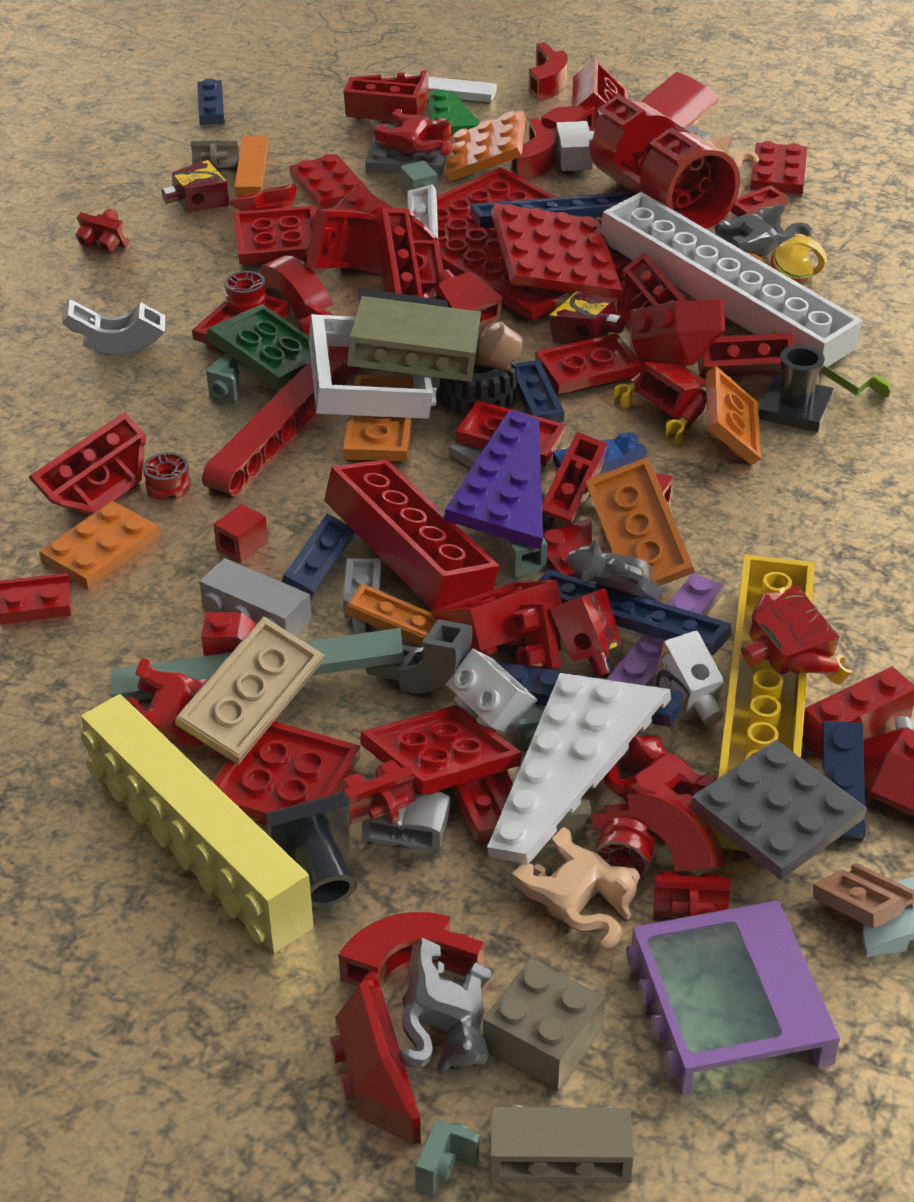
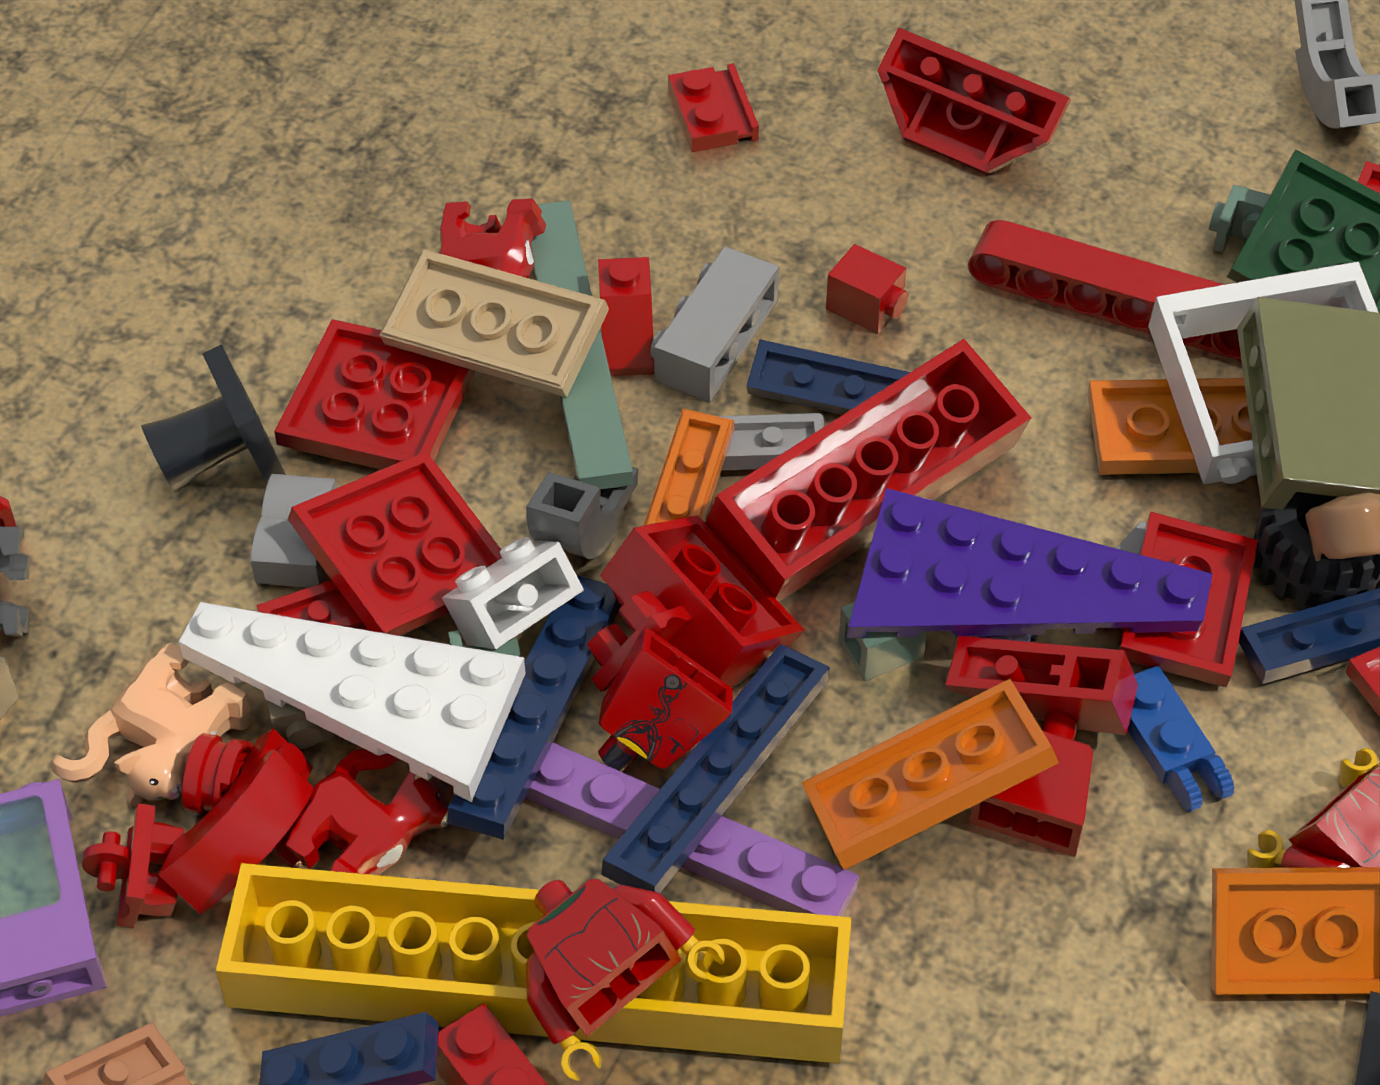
camera: 85 degrees right, 10 degrees up
orange plate [39,501,161,589] -> none
light yellow brick [80,694,314,954] -> none
red wheel [143,452,191,501] -> none
red arch [338,912,484,988] -> none
red hips [342,760,416,825] -> none
red wing [543,518,592,579] -> none
dark grey animal [566,540,663,602] -> none
white torso [654,630,724,726] -> none
dark grey plate [691,740,867,880] -> none

